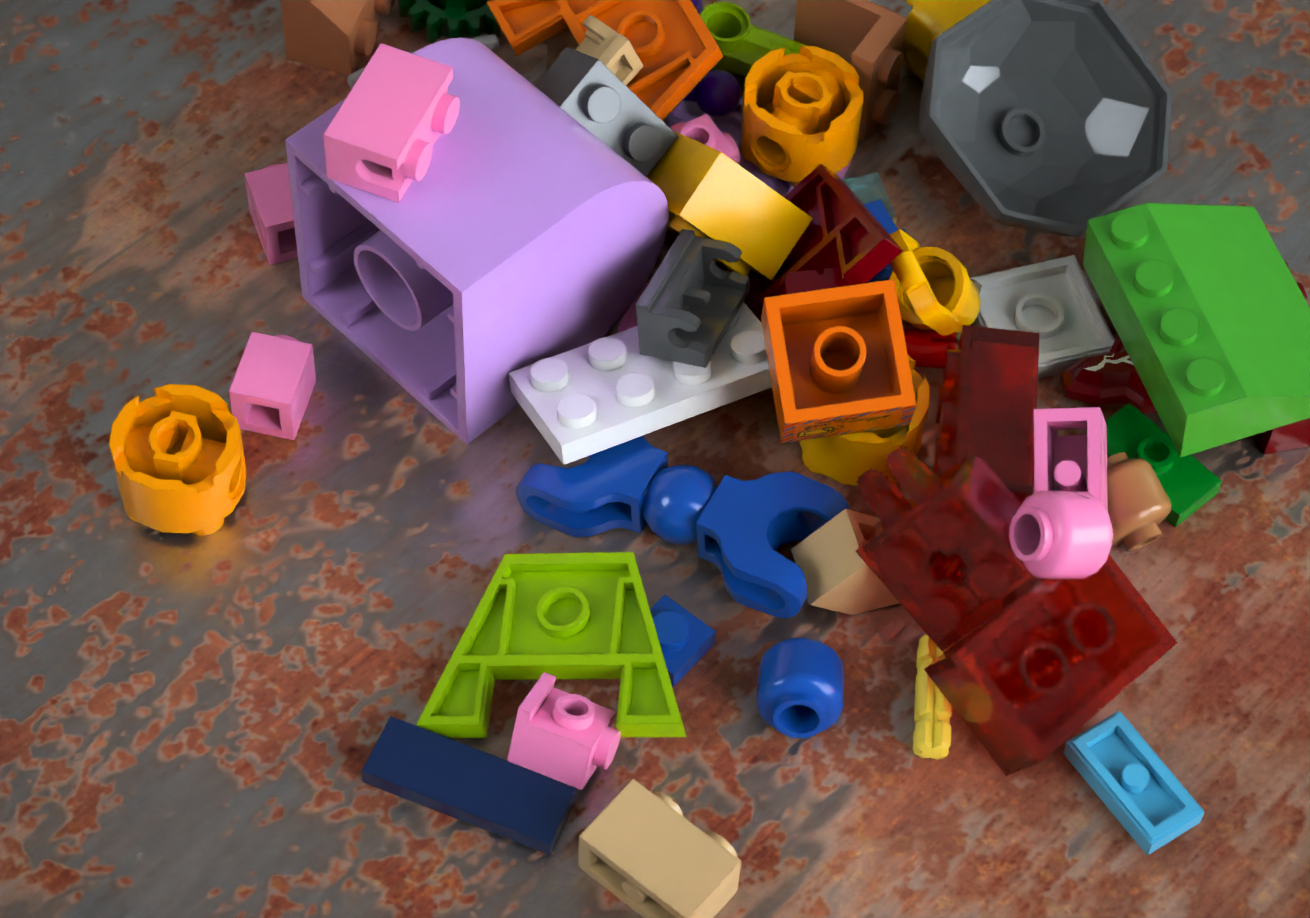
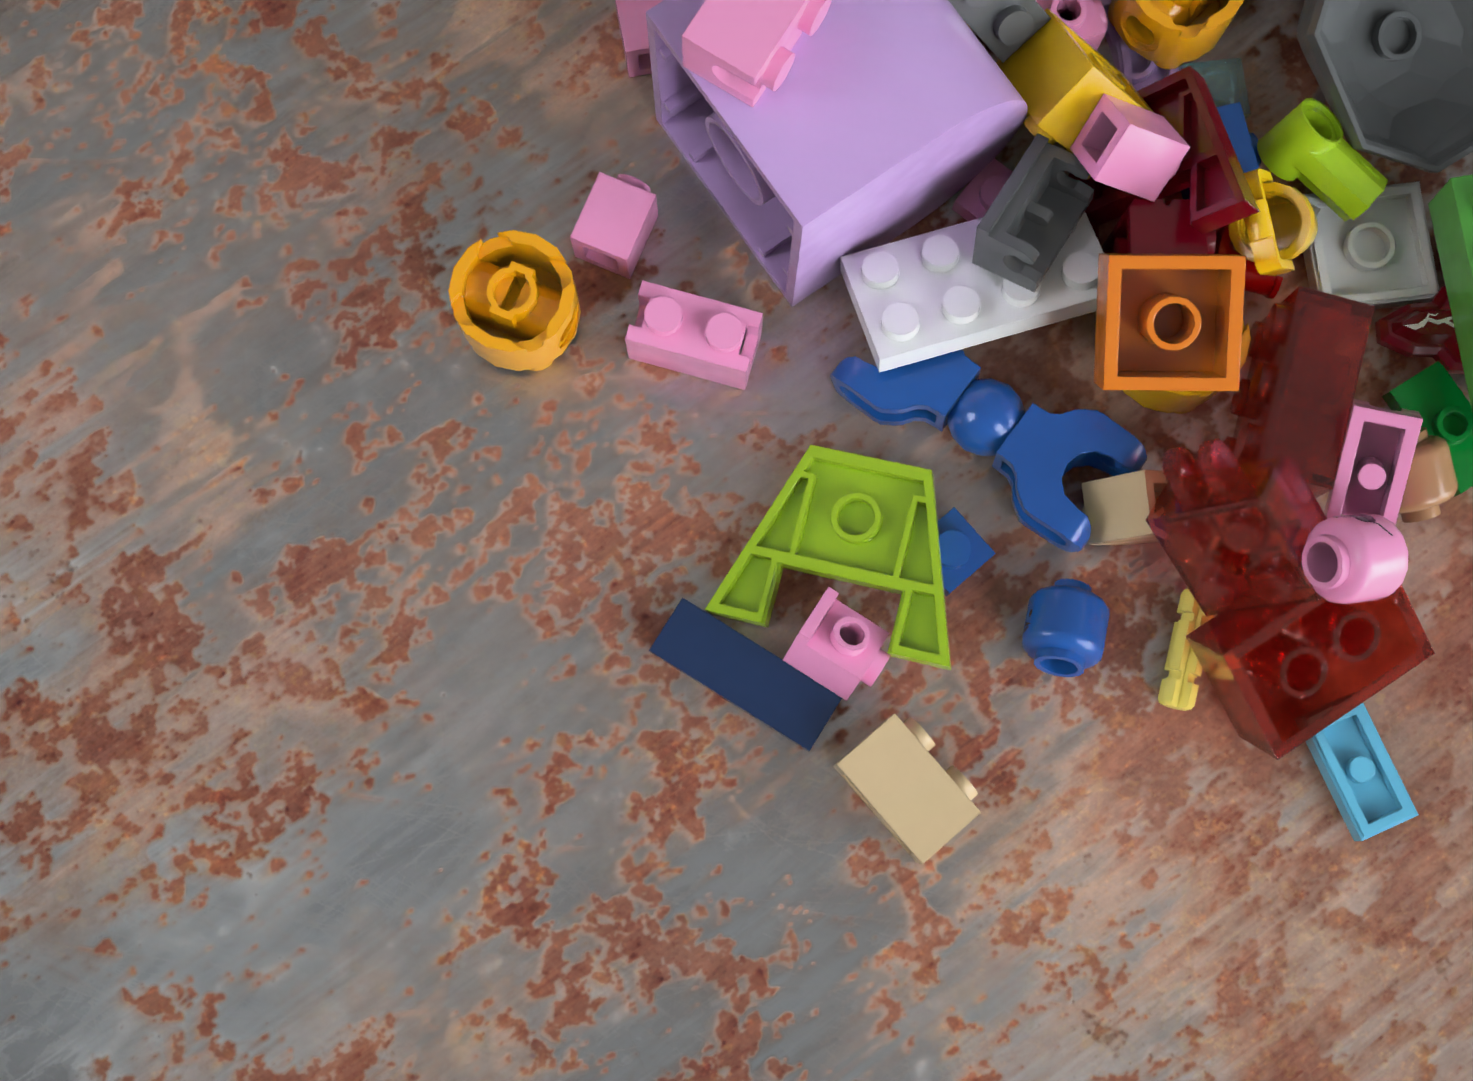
camera: 10 degrees right, 25 degrees up
none -> bright pink brick [625,280,763,390]
none -> bright pink brick [1070,93,1190,202]
none -> lime piece [1257,98,1388,221]

